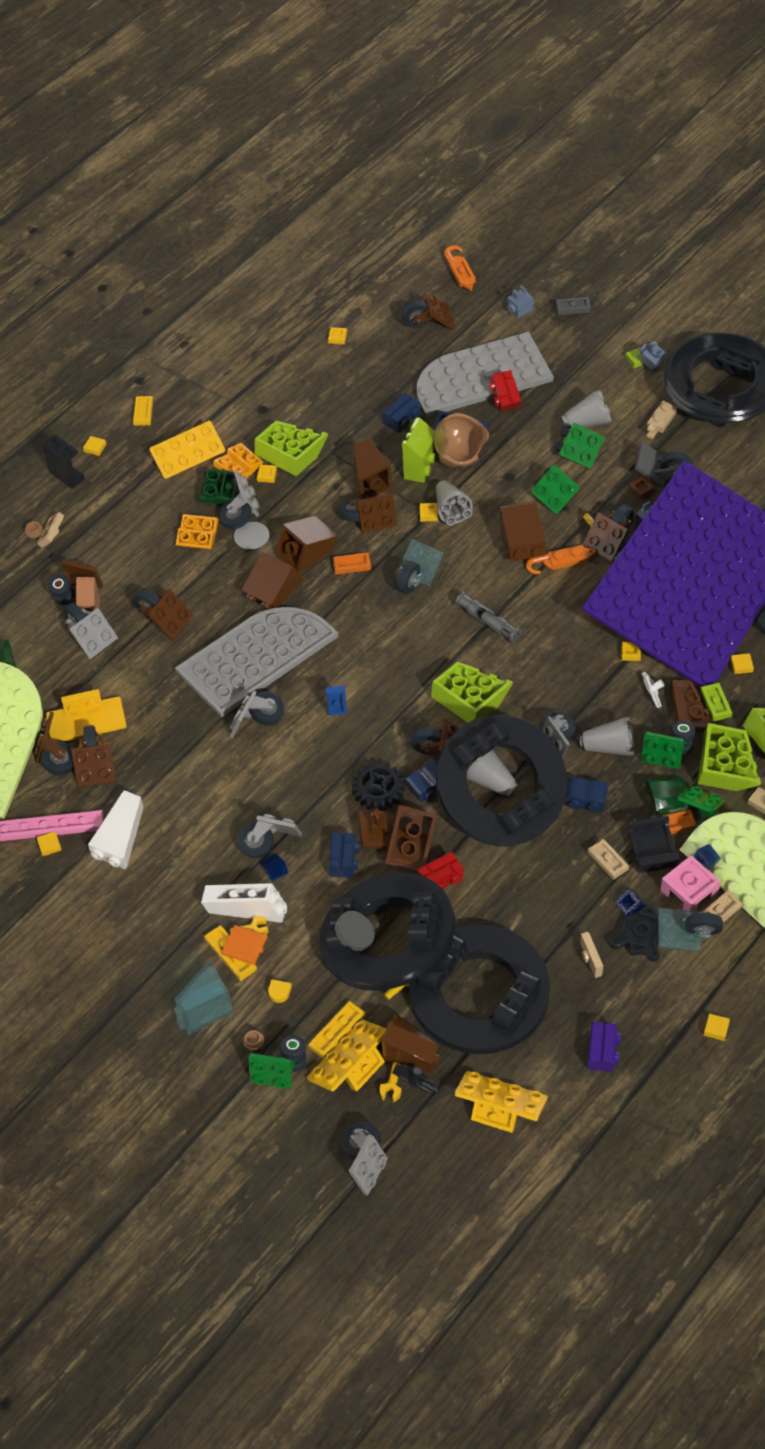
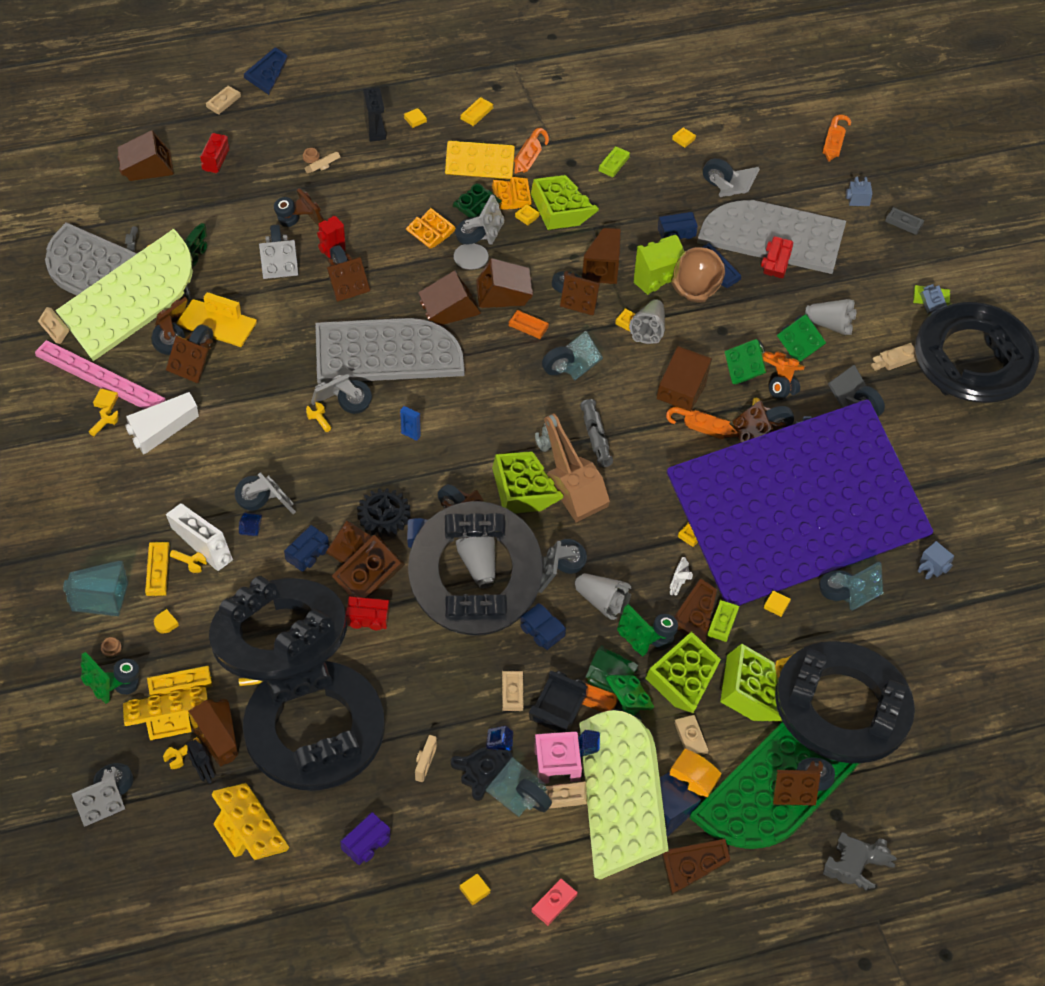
camera: 30 degrees right, 0 degrees up
nougat slope [76,577,100,612] -> none
orange piece [221,925,268,965] -> none
dark grey tile [335,911,375,951] -> none
plate [401,292,455,330] -> none
reddish brown plate [629,477,654,500] -> none
none -> yellow bar [89,406,119,436]
none -> yellow bar [306,402,331,432]
none -> red brick [317,216,346,258]
none -> orange plate [514,128,549,174]
none -> medium nougat slope [535,413,610,522]
none -> lime plate [599,146,630,177]
none -> light grey plate [703,158,760,197]
none -> plate [762,351,805,399]

